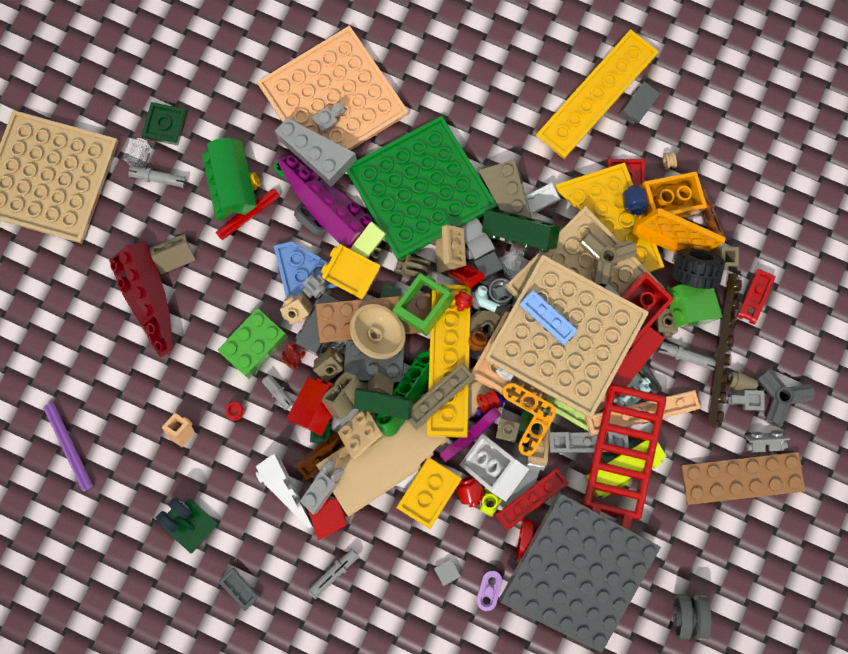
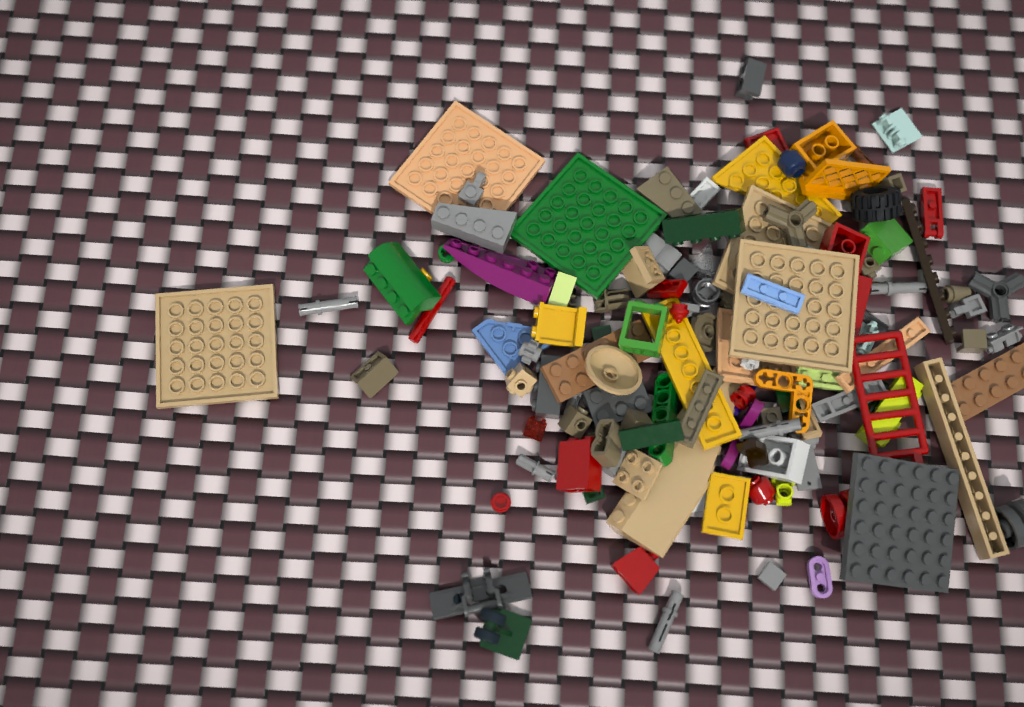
camera: 30 degrees left, 5 degrees down
medium lavender axle [43,403,93,491] -> none
dark red wedge [109,242,173,357] -> none
clear brick [123,138,152,169] -> none
dark green tile [141,102,188,145] -> none
light nougat brick [162,413,195,447] -> none
bright green brick [217,308,288,379] -> none
dark grey plate [218,567,261,611] -> none
white wedge [255,454,313,528] -> none
dark grey plate [294,205,326,235] -> none
reddish brown hinge [294,432,345,480] -> none
light grey hinge [300,459,344,515] -> none
dark orange plate [468,331,488,351] -> none
light aqua arm [475,286,498,312] -> none
red tile [495,468,569,531] -> none
yellow plate [536,29,659,159] -> none
tan bush [662,152,677,170] -> none
none -> dark grey piece [429,567,532,620]
none -> dark brown bracket [736,438,769,468]
none -> light grey pin [739,418,802,442]
none -> light aqua hinge [872,108,923,153]
none -> tan brick [914,357,1010,560]
none -> dark tan panel [956,329,988,354]

